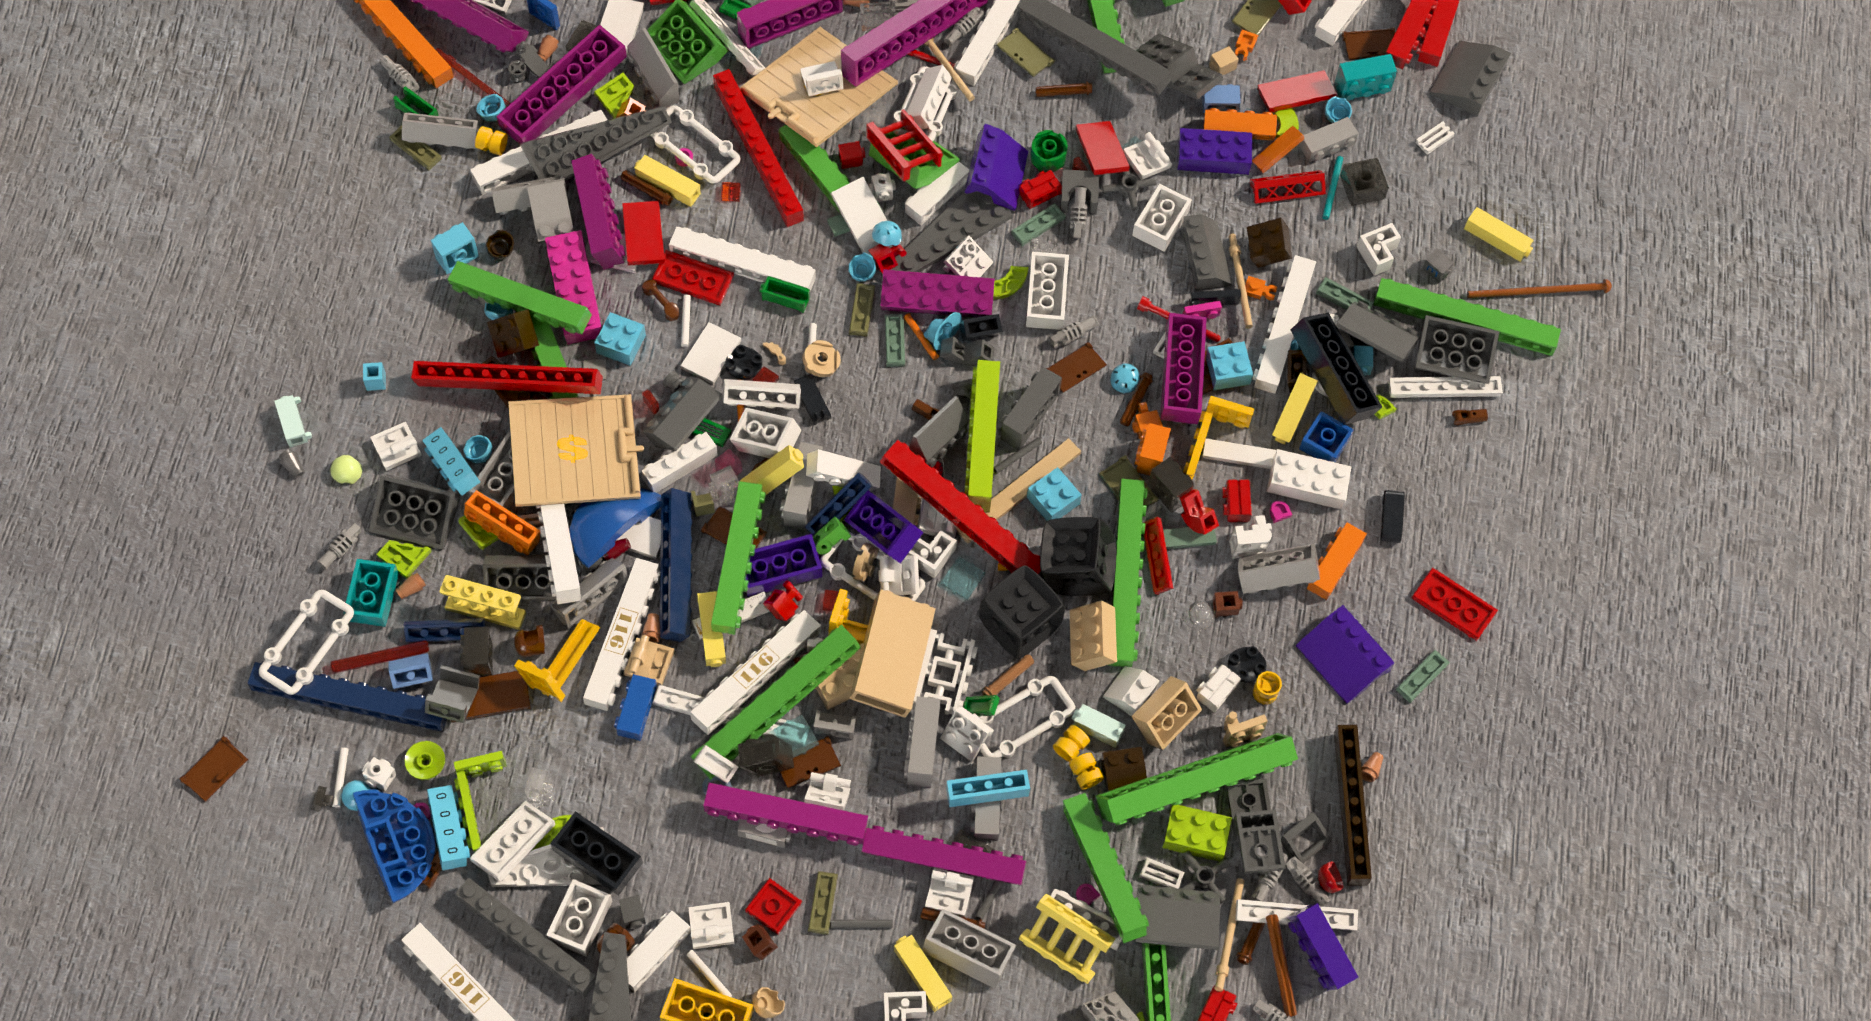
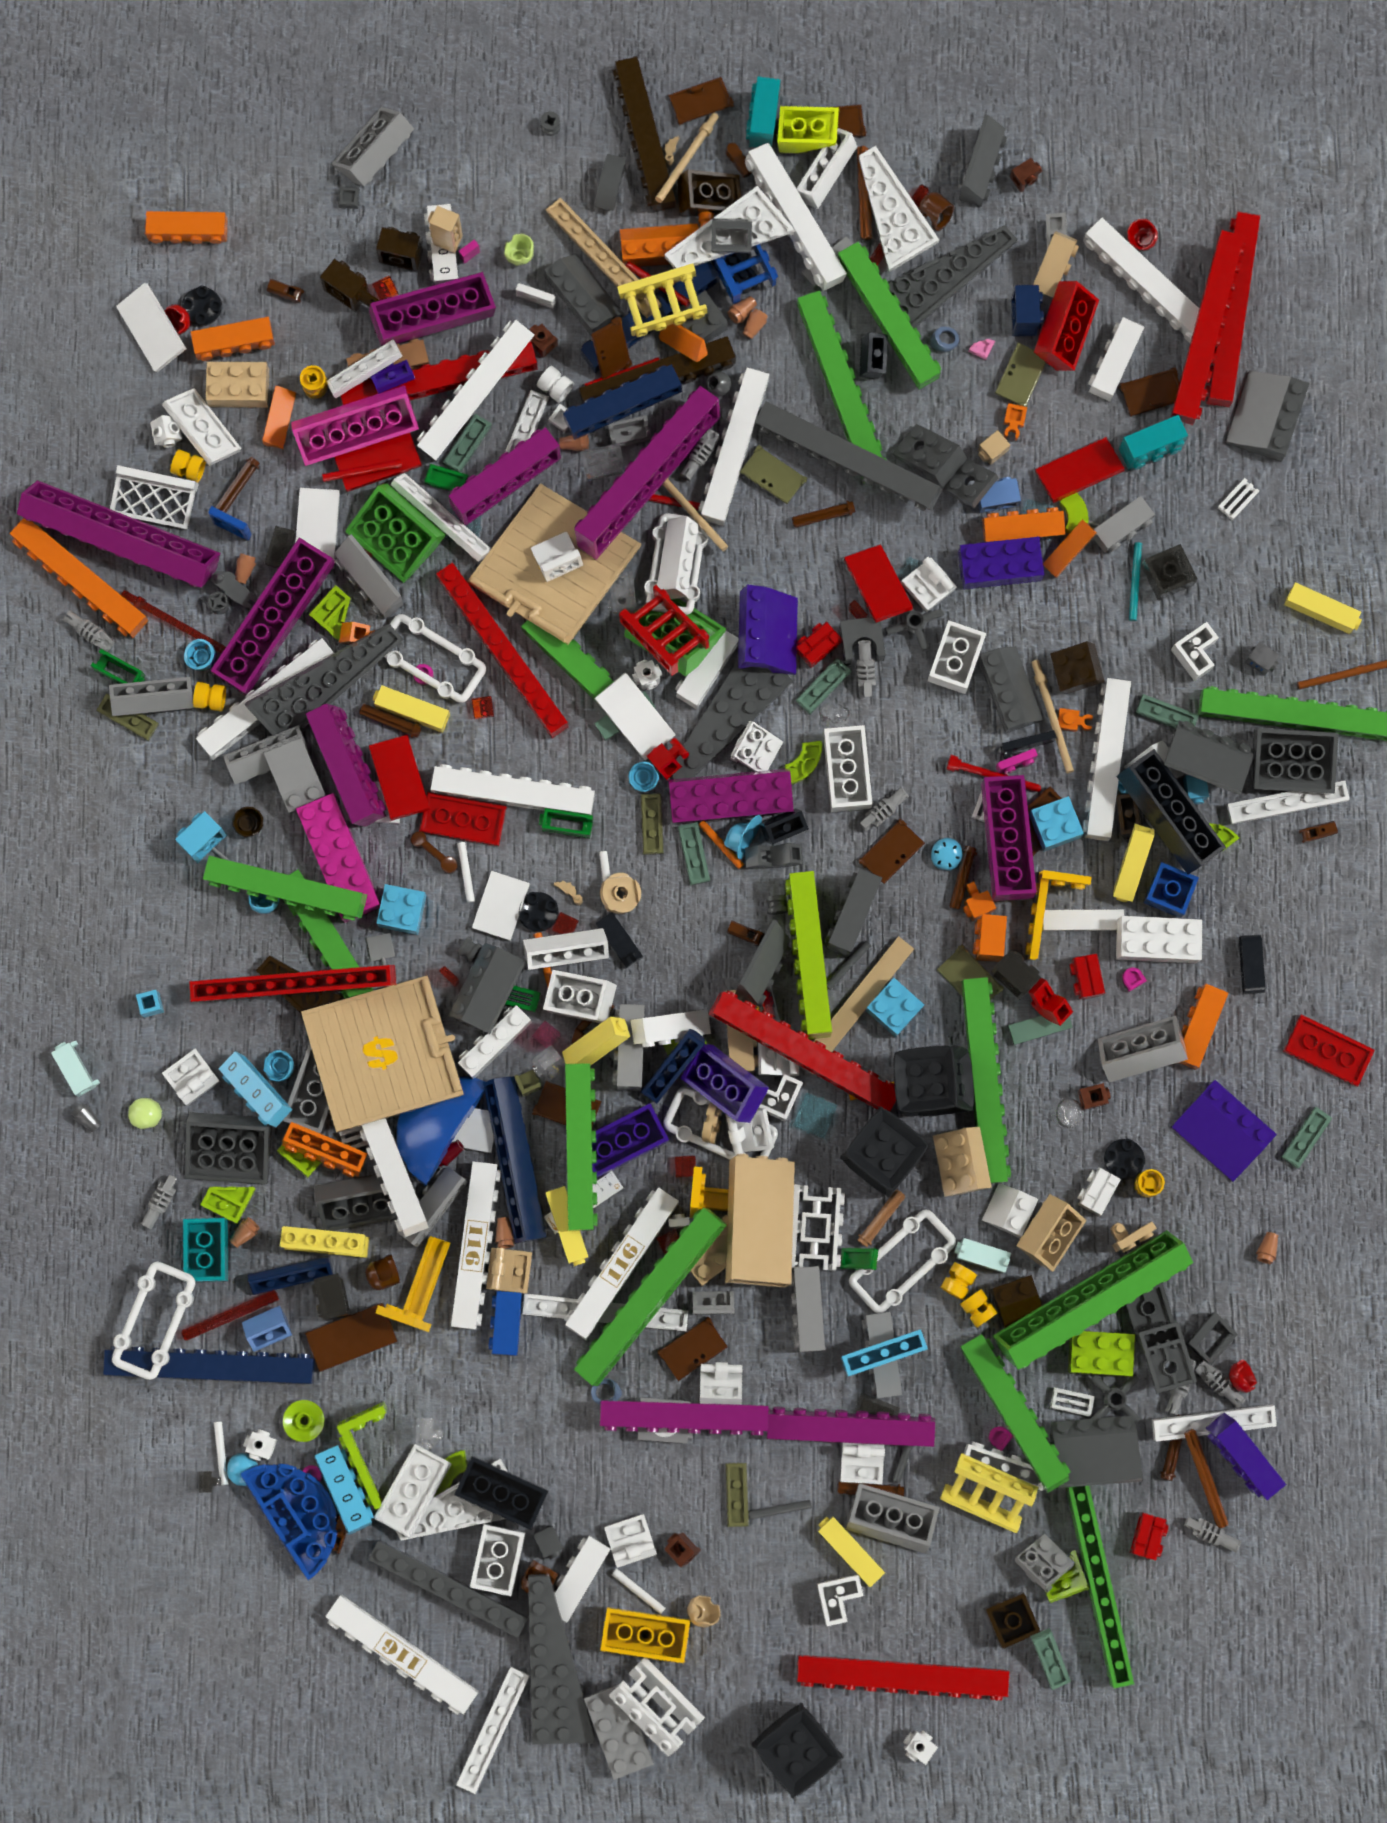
camera: 10 degrees left, 15 degrees up
reddish brown door [179,735,248,802] -> none
dark grey panel [425,665,480,723] -> none
dark brown brick [487,310,539,358] -> none
white tile [694,745,738,784] -> none
clear smoke brick [738,734,794,777] -> none
red tile [745,878,802,935] -> none
red brick [763,580,803,621] -> none
clear light blue piece [773,715,819,759] -> none
bright green leg [813,517,851,555] -> none
red brick [838,141,866,169] -> none
medium azure helmet [872,221,902,246] -> none
white plate [940,707,994,762] -> none
green brick [1030,130,1068,172] -> none
red tile [1143,517,1174,595] -> none
tan bar [1215,878,1244,991] -> none
white hips [1229,515,1272,559] -> none
red fence [1250,170,1326,204] -> none
medium azure hair [1325,96,1352,123] -> none
dark brown brick [1334,725,1372,886] -> none

